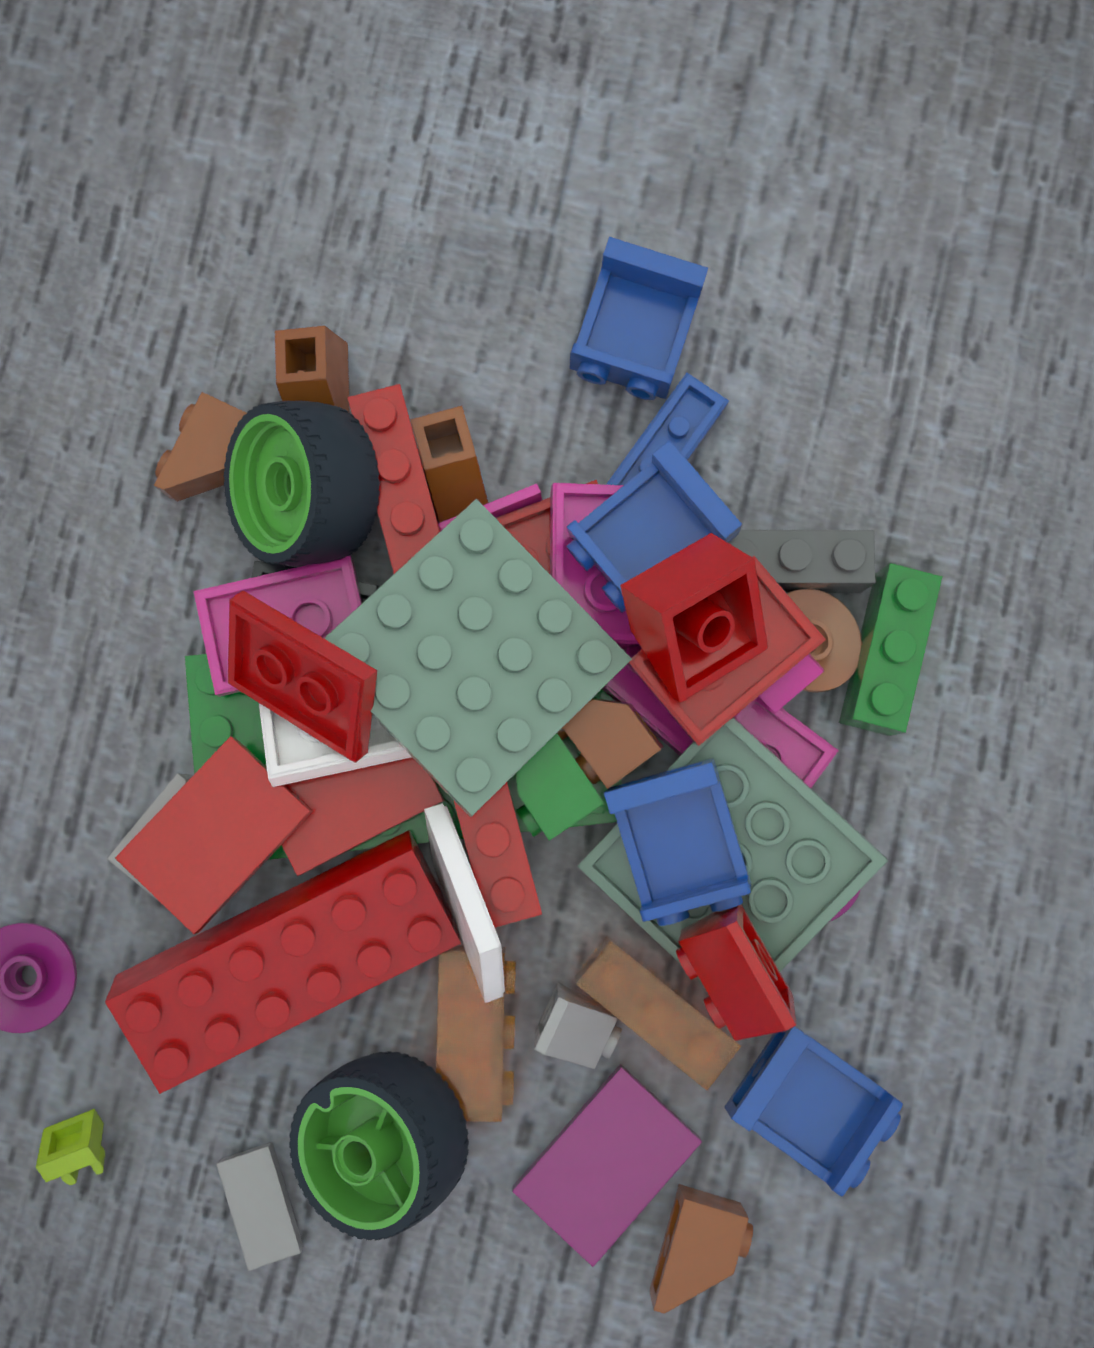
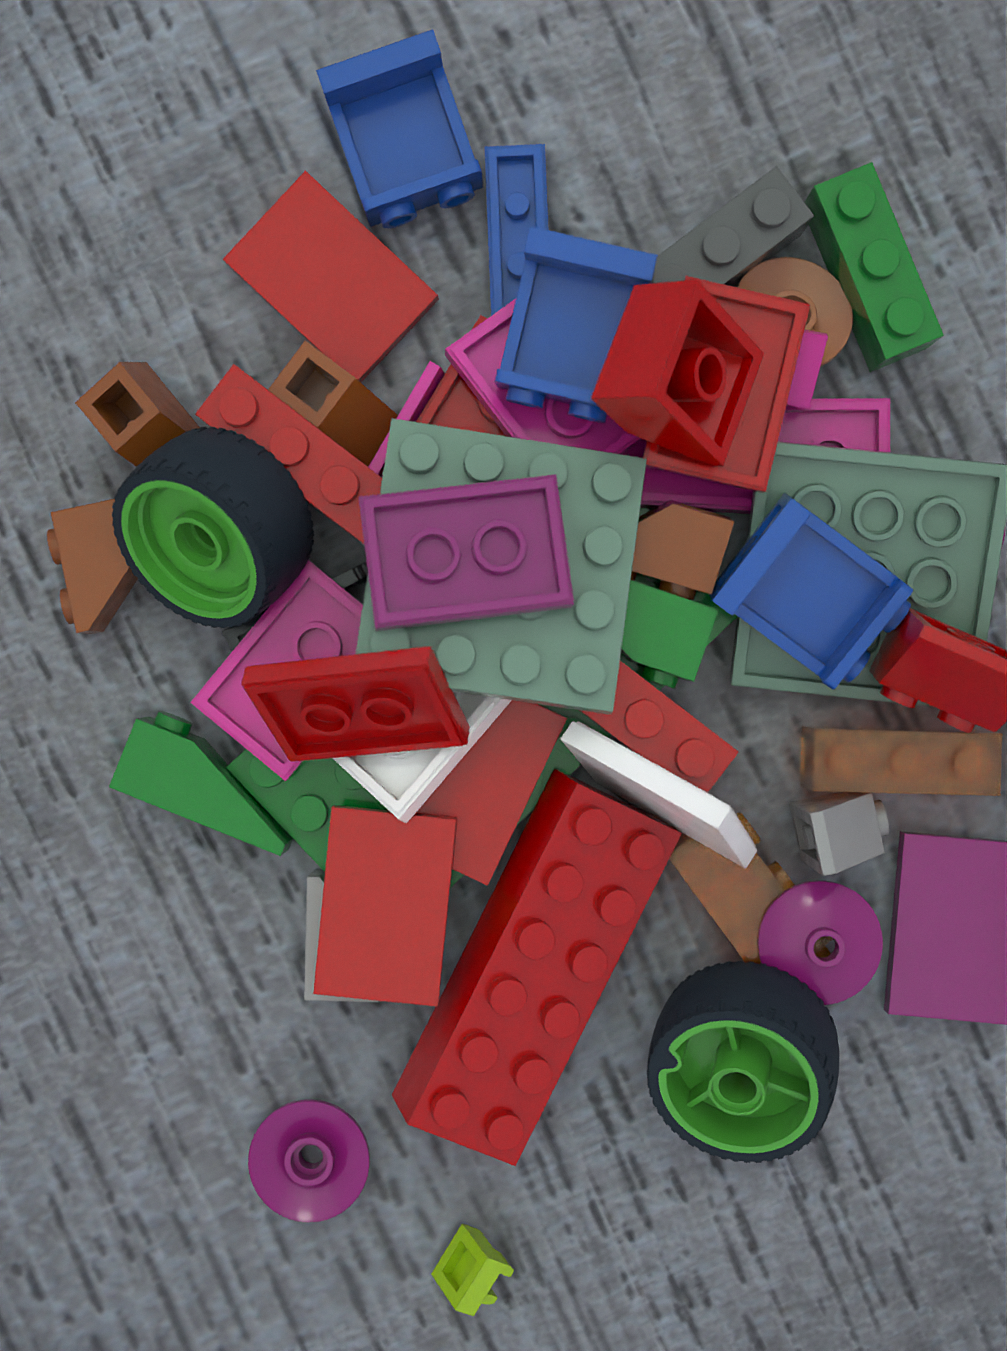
camera: 35 degrees left, 5 degrees up
light grey tile [216,1142,304,1271] -> none
none -> green slope [109,711,293,856]
none -> red tile [223,171,439,382]
none -> magenta tile [359,474,574,631]
none -> magenta dish [757,880,883,1005]

